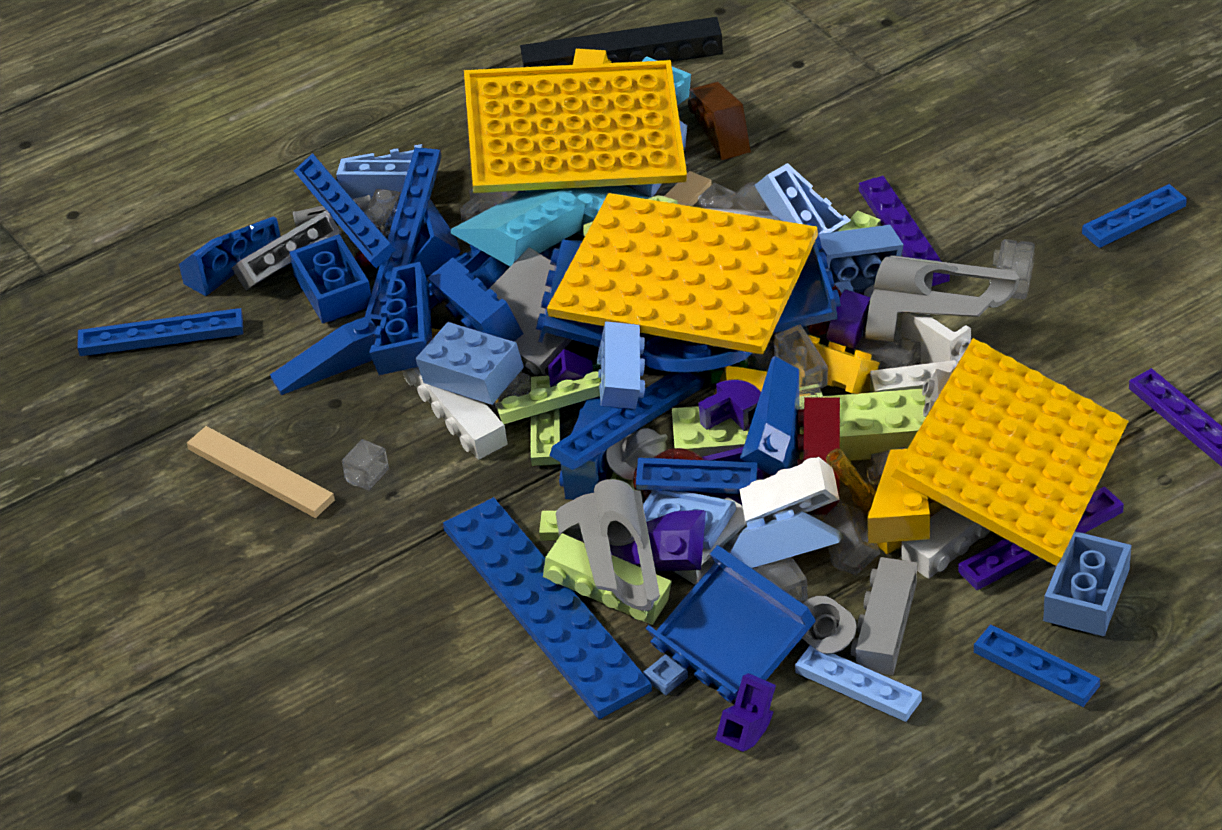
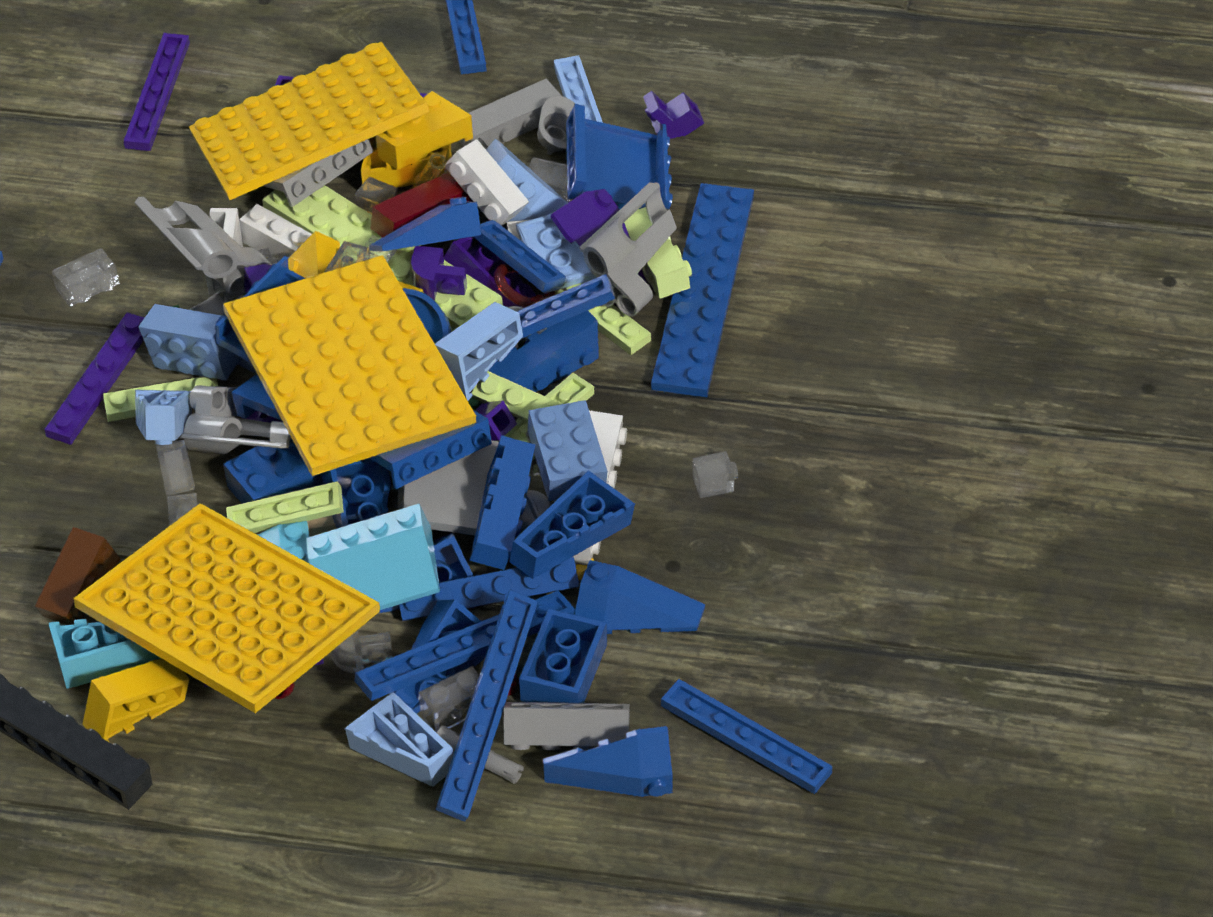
camera: 140 degrees left, 5 degrees up
tan tile [187,426,335,518] -> none
medium blue tile [643,654,688,695] -> none
medium blue brick [1043,531,1131,636] -> none

